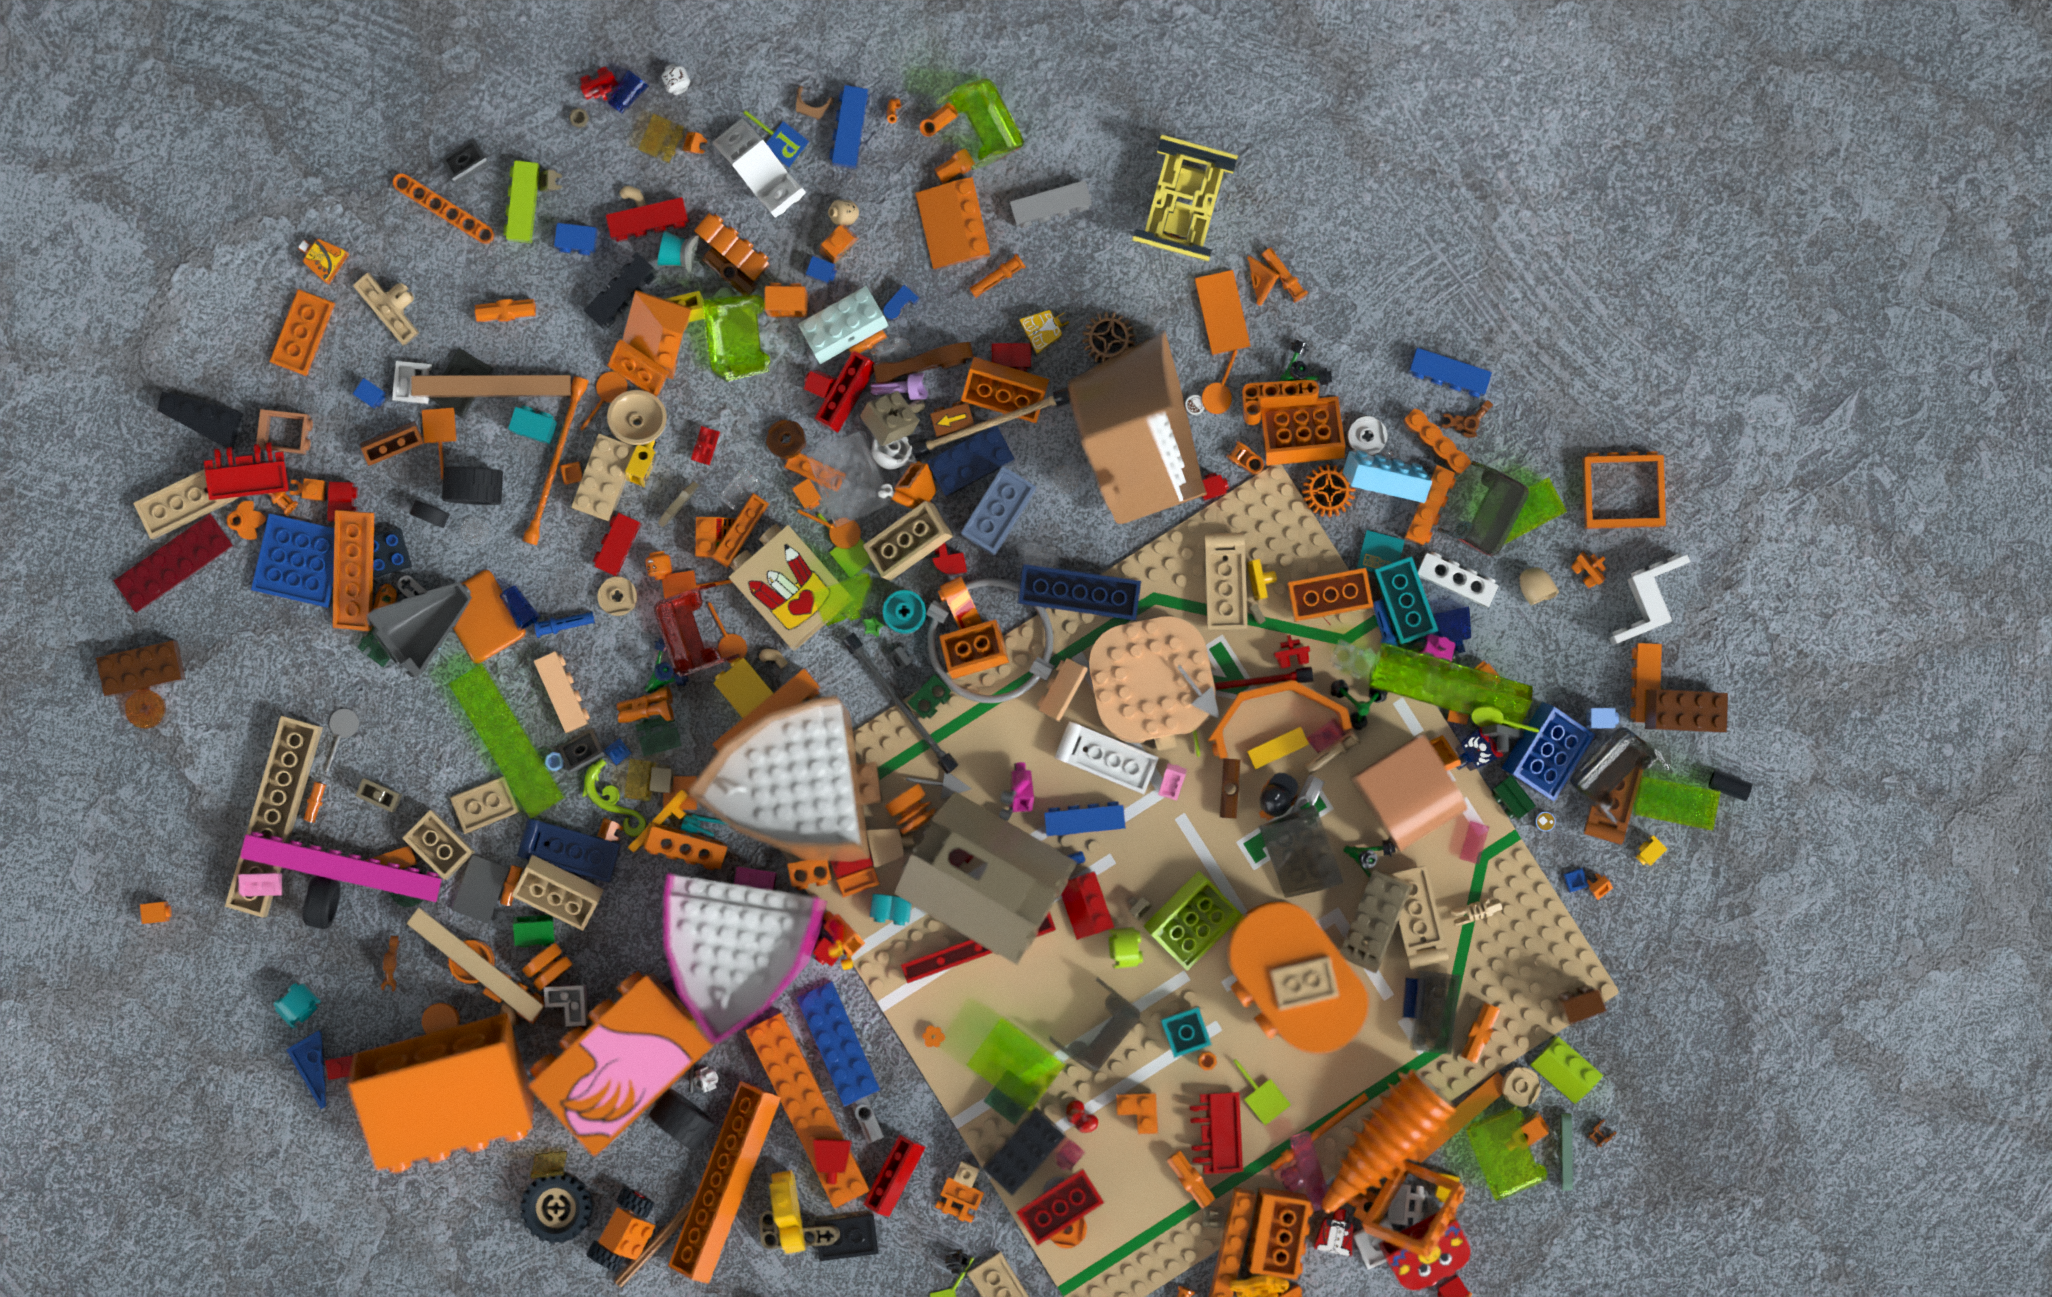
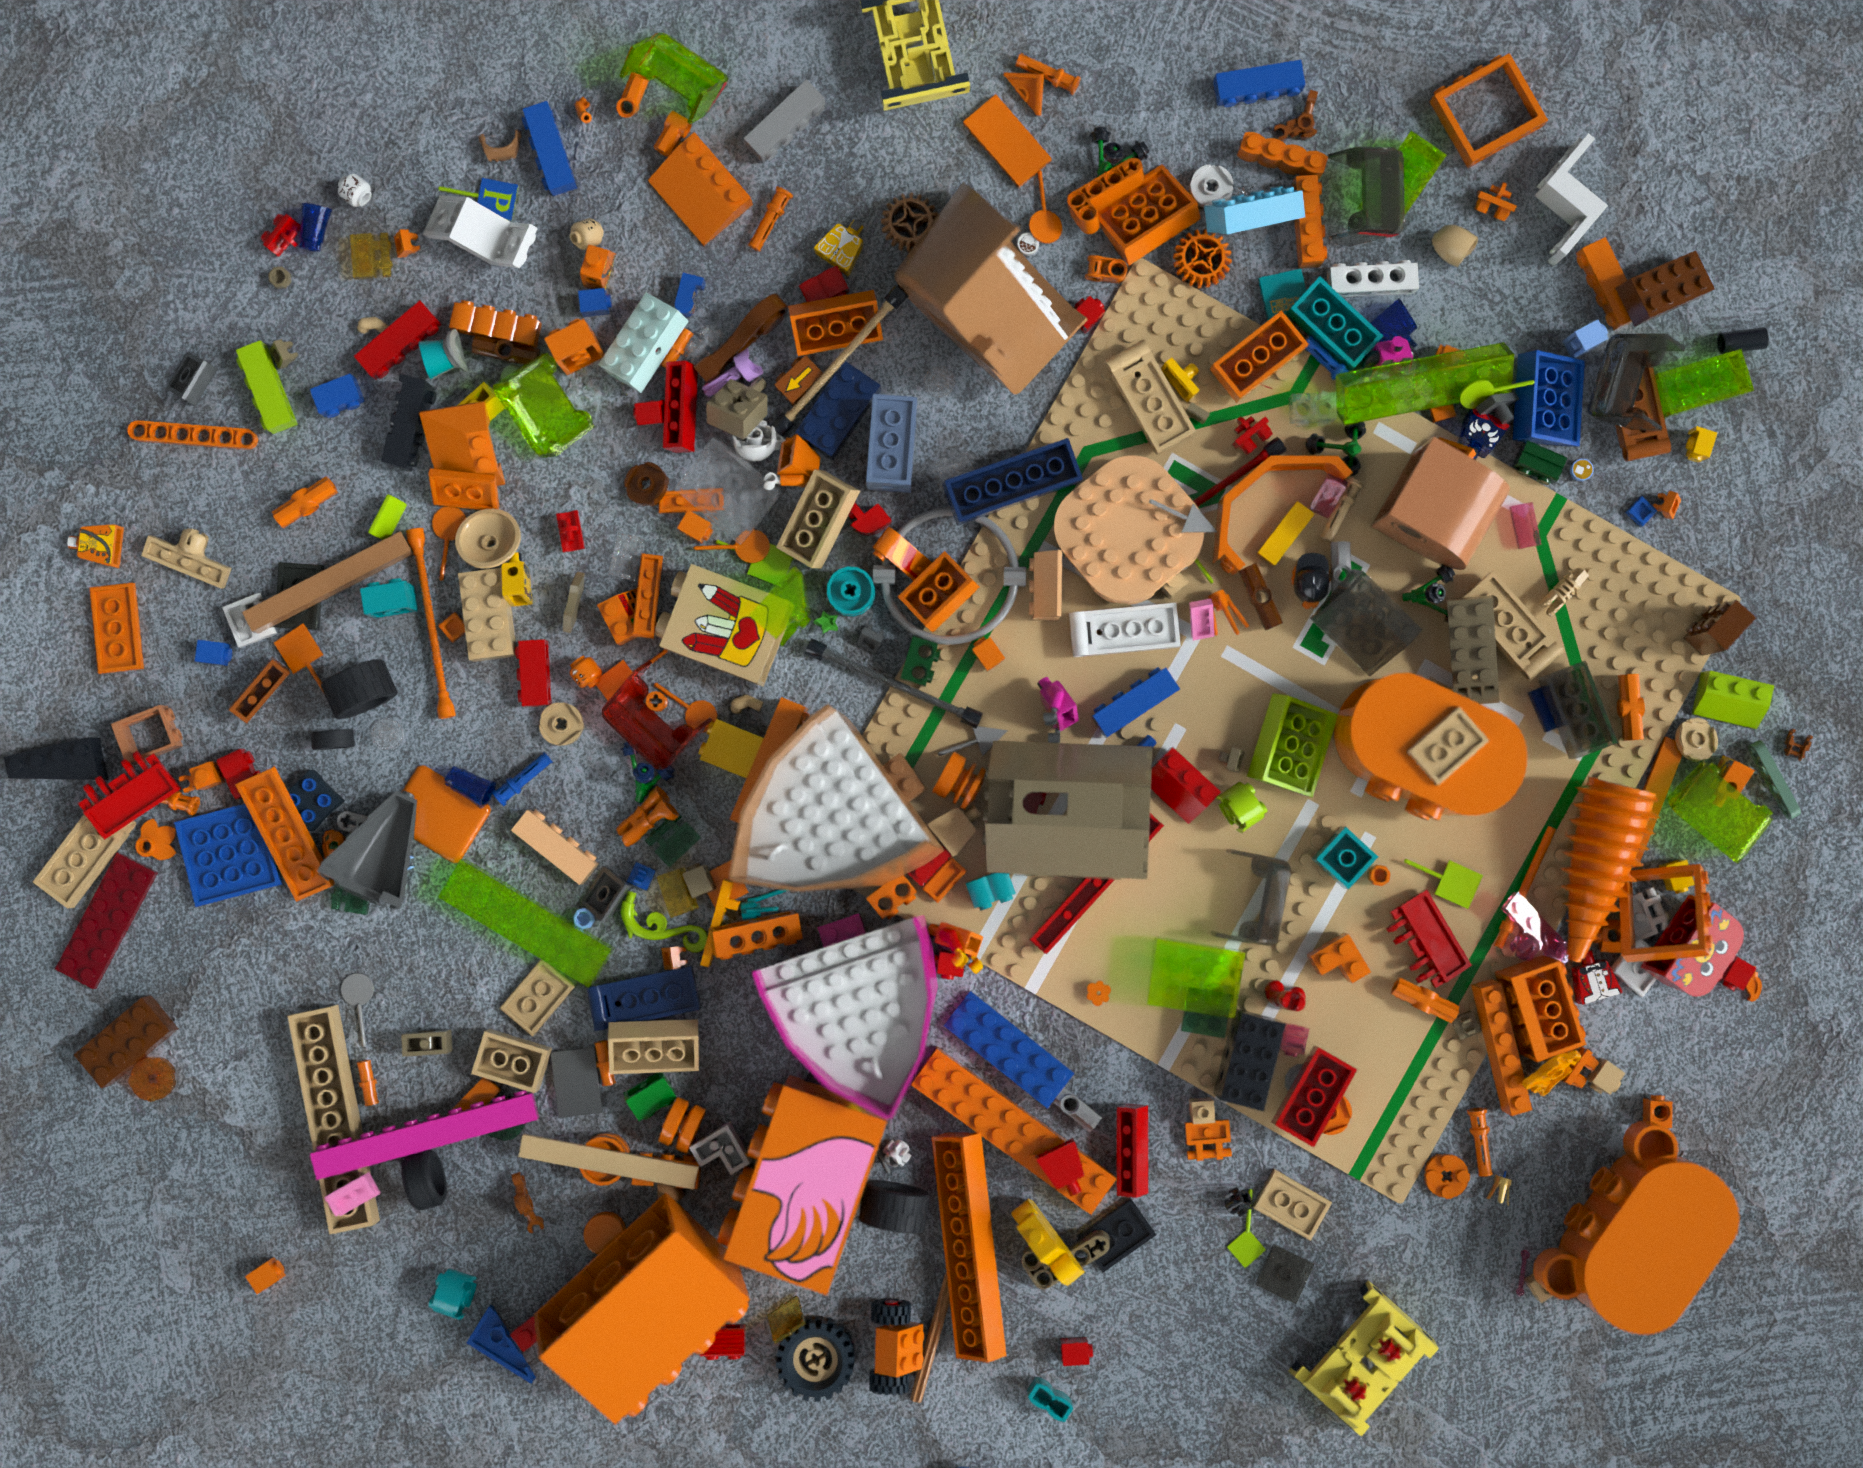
camera: 30 degrees left, 0 degrees up
none -> lime slope [368,494,407,540]
none -> orange bush [646,691,668,712]
none -> red brick [700,1324,746,1360]
none -> orange brick [972,637,1005,672]
none -> orange plant [1208,589,1249,636]

